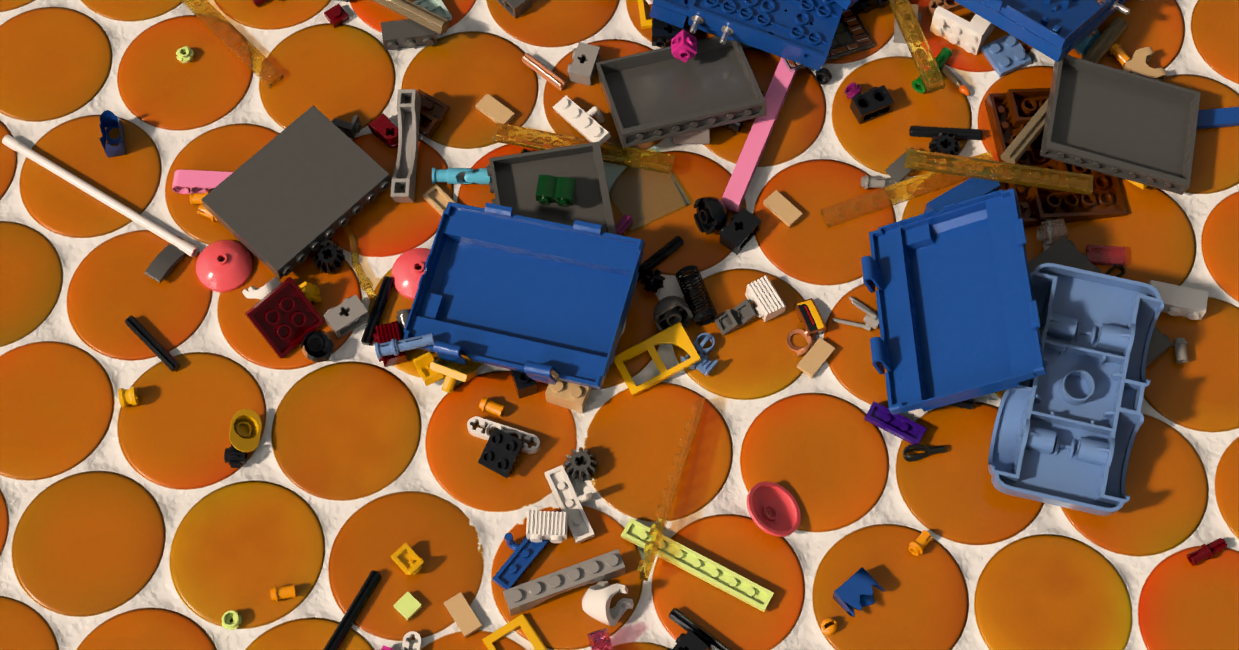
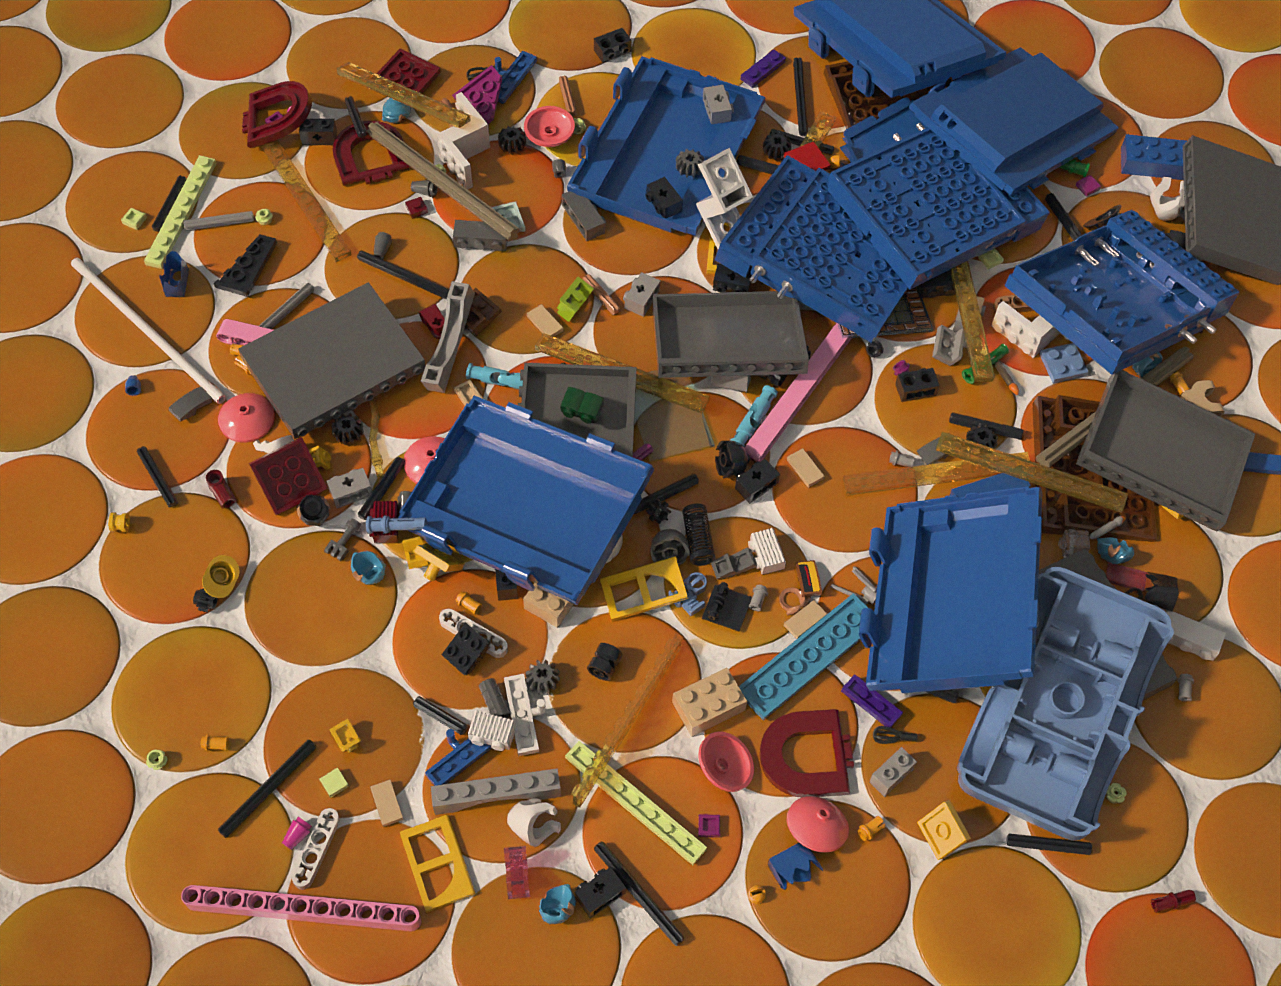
camera: 10 degrees right, 5 degrees down
dark grey bracket [332,115,362,139] -> none
white plate [553,96,611,146] -> none
dark pink brick [671,29,697,63] -> none
none -> yellowish green tile [121,208,147,230]
none -> blue hose [125,375,141,396]
none -> yellowish green plate [144,155,217,269]
none -> black axle [152,175,186,232]
none -> light grey axle [183,211,254,231]
none -> dark red piece [206,470,237,509]
none -> black wing [214,234,277,297]
none -> light grey axle [259,283,314,329]
none -> dark grey hinge [324,518,361,561]
none -> dark azure hair [351,551,386,585]
none -> black axle [357,250,449,299]
none -> dark grey cone [373,232,392,260]
none -> black axle [413,696,468,735]
none -> dark grey axle [479,678,511,719]
none -> lime window [557,277,594,322]
none -> black wheel [587,643,623,681]
none -> tan brick [672,668,747,737]
none -> magenta tile [698,814,720,838]
none -> black hinge [702,582,752,632]
none -> medium azure piece [730,385,778,446]
none -> dark azure plate [739,593,868,721]
none -> light grey pin [749,585,768,611]
none -> dark red piece [759,709,854,798]
none -> coral dish [787,796,849,852]
none -> light grey brick [869,747,917,797]
none -> yellow tile [917,800,971,860]
none -> light grey bracket [932,325,966,366]
none -> black axle [1006,833,1092,855]
none -> light grey piece [1090,516,1126,539]
none -> dark azure hair [1097,538,1134,564]
none -> yellowish green plate [1106,783,1127,803]
none -> black piece [1142,572,1179,612]

